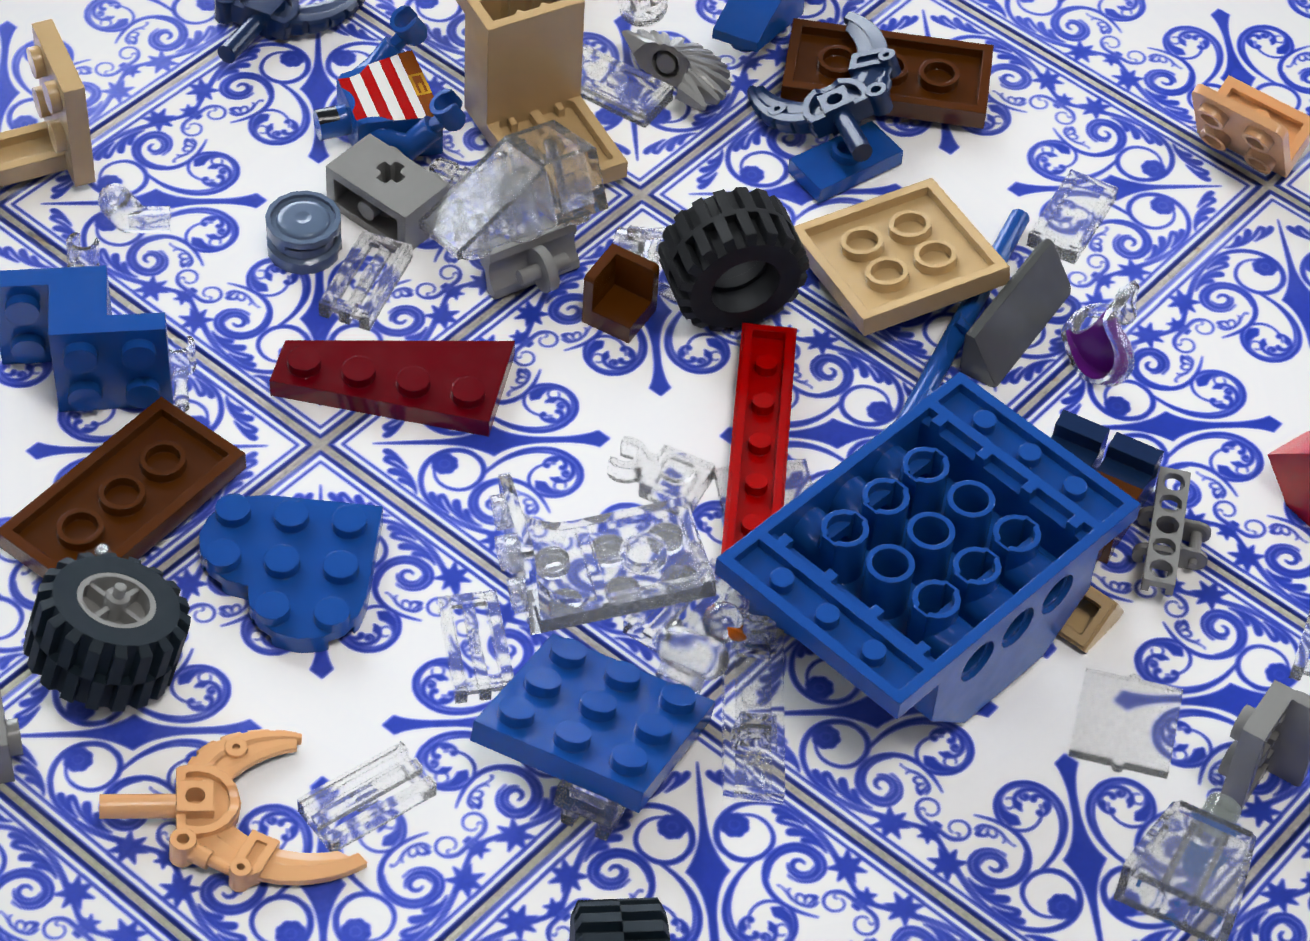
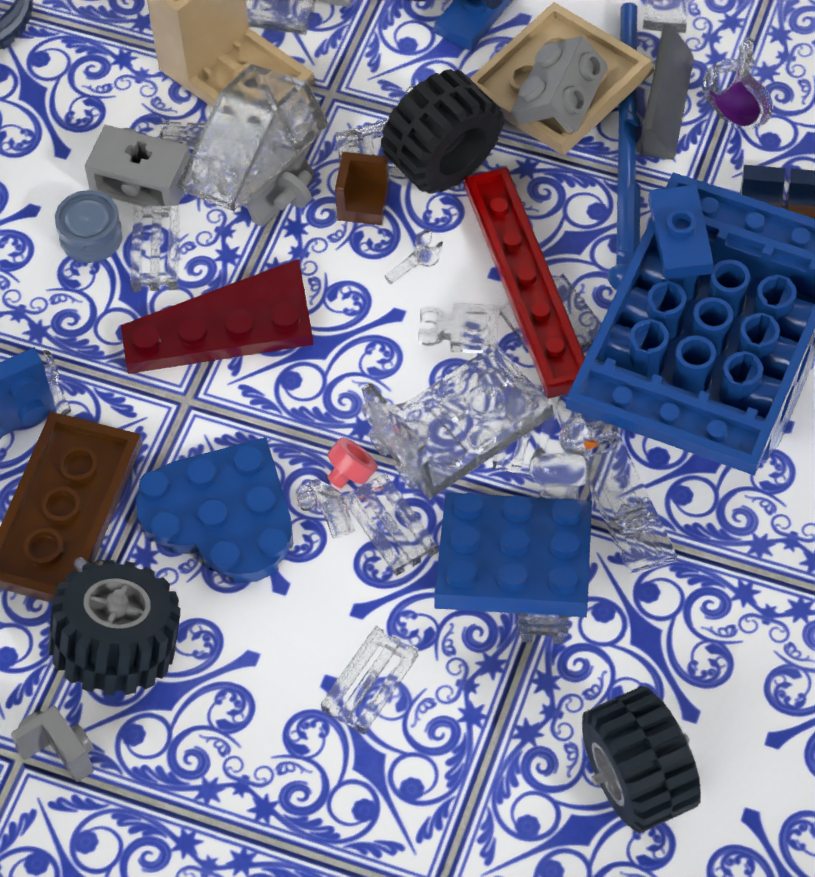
camera: 15 degrees left, 10 degrees up
light nougat bar [99,729,368,892] -> none
torso [313,5,466,161] -> none
none -> clear arm [295,479,355,539]
none -> coral tile [327,437,378,489]
none -> clear hand [384,230,443,284]
none -> light grey bracket [510,36,608,133]
none -> blue plate [648,185,714,279]

